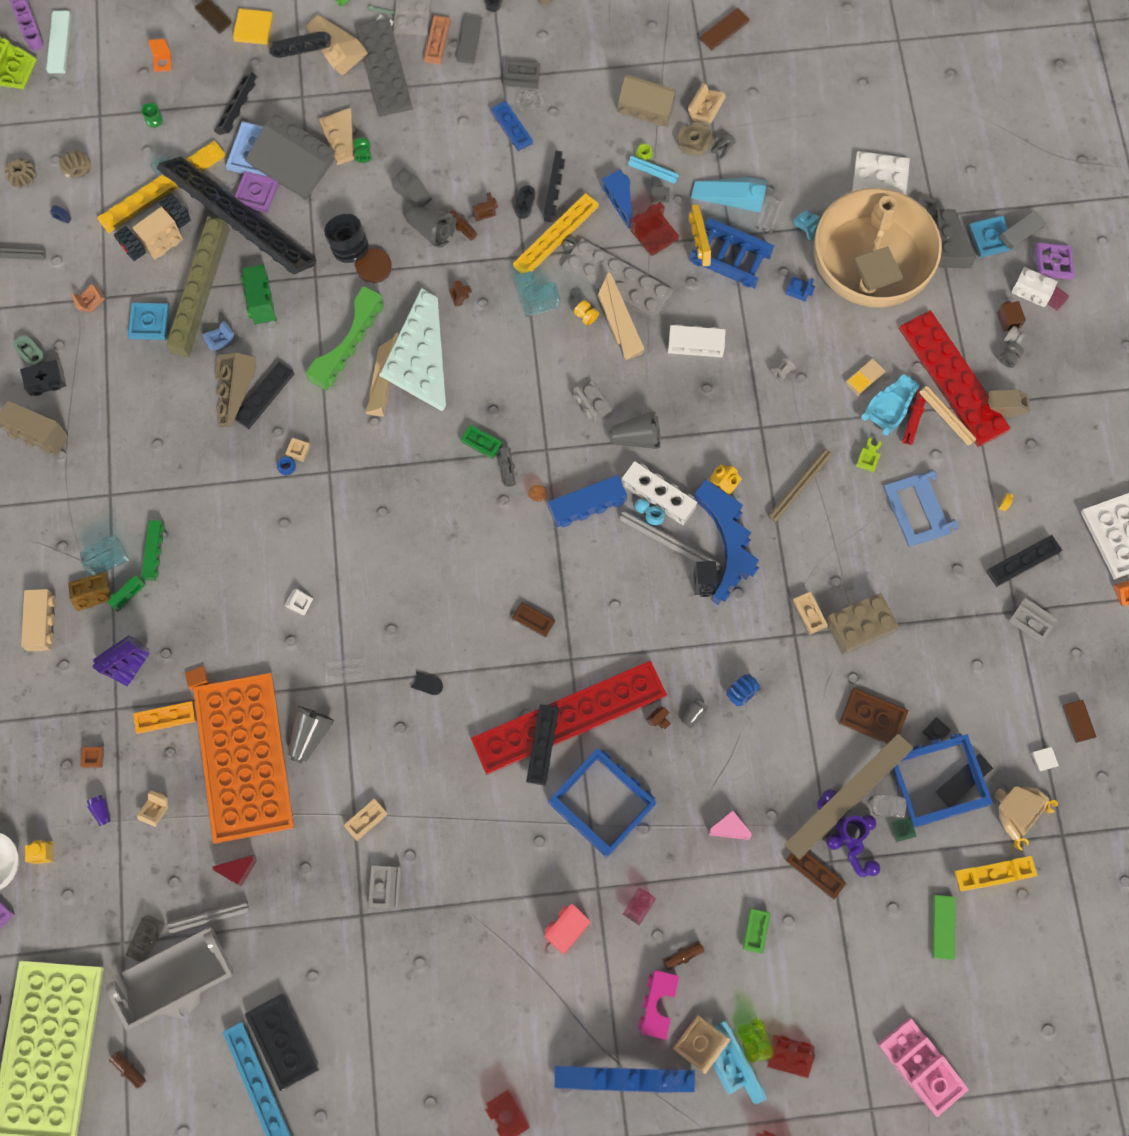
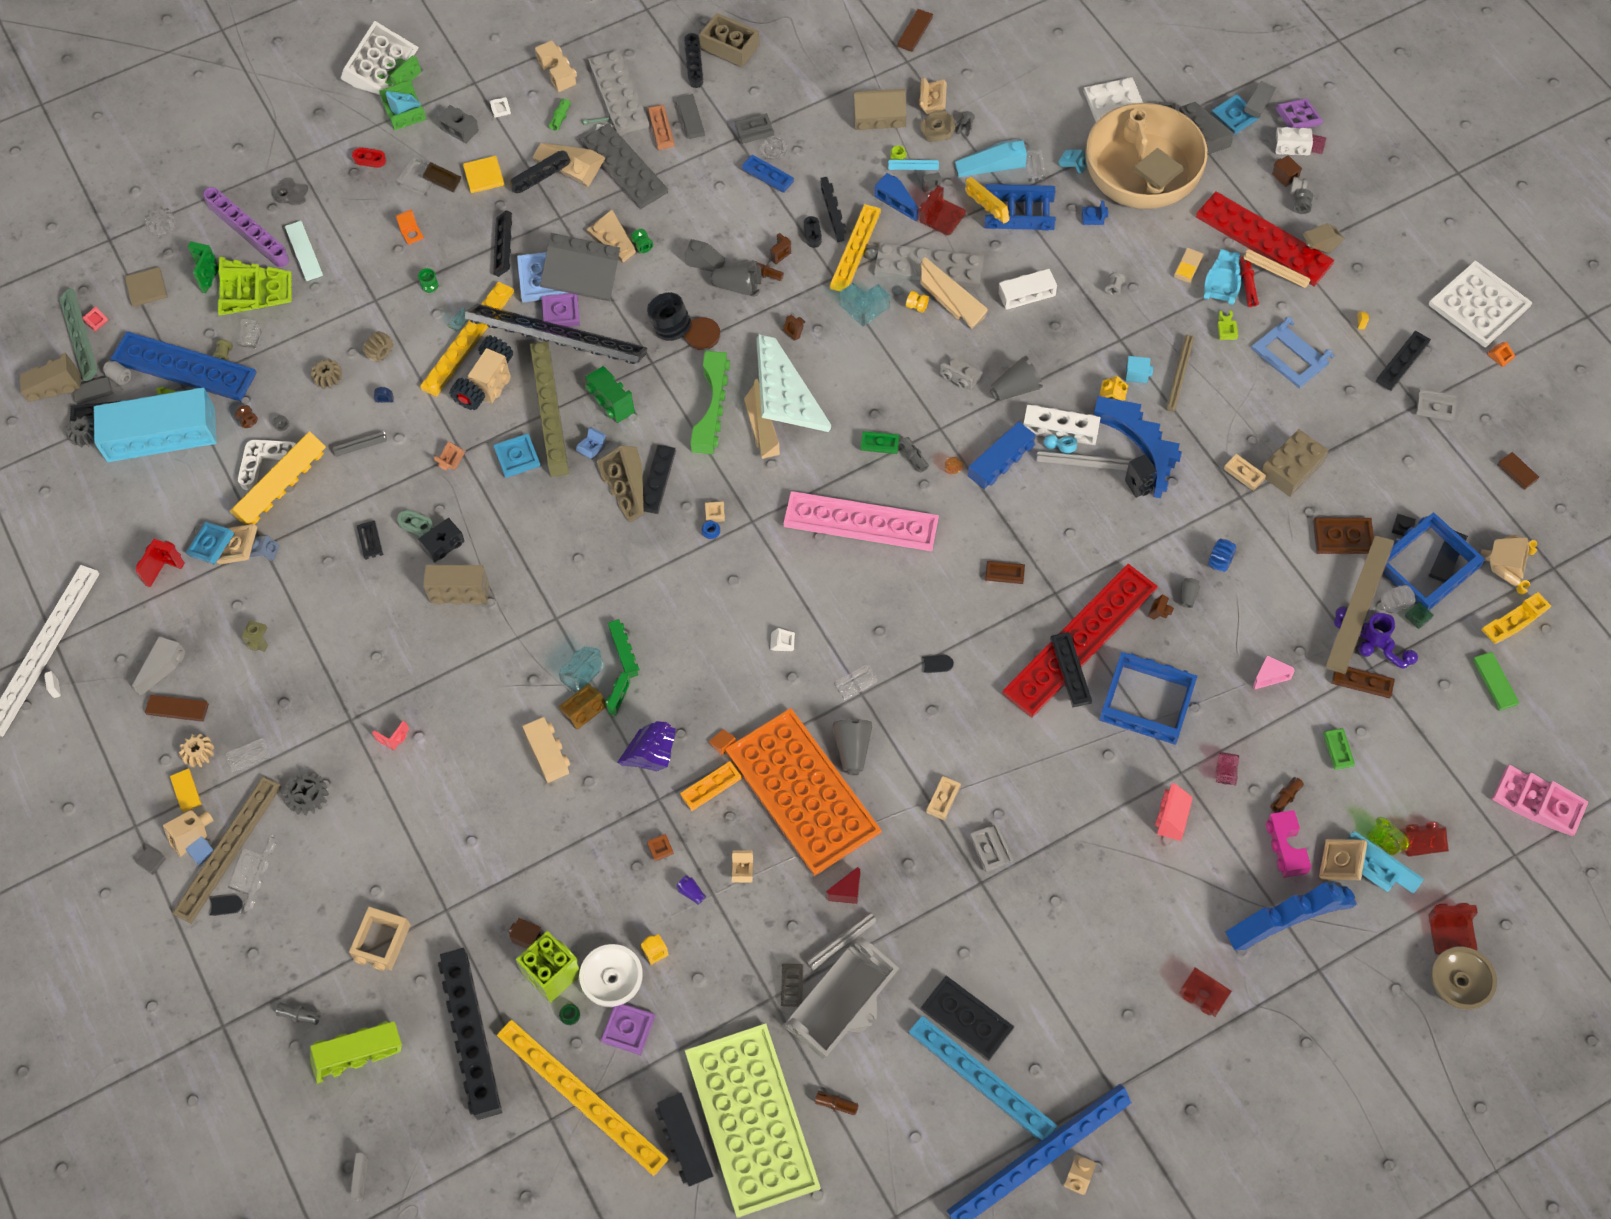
camera: 20 degrees left, 10 degrees down
white tile [1031,747,1059,772] -> none
none -> bright pink plate [784,491,939,551]
none -> medium azure brick [1125,356,1153,383]

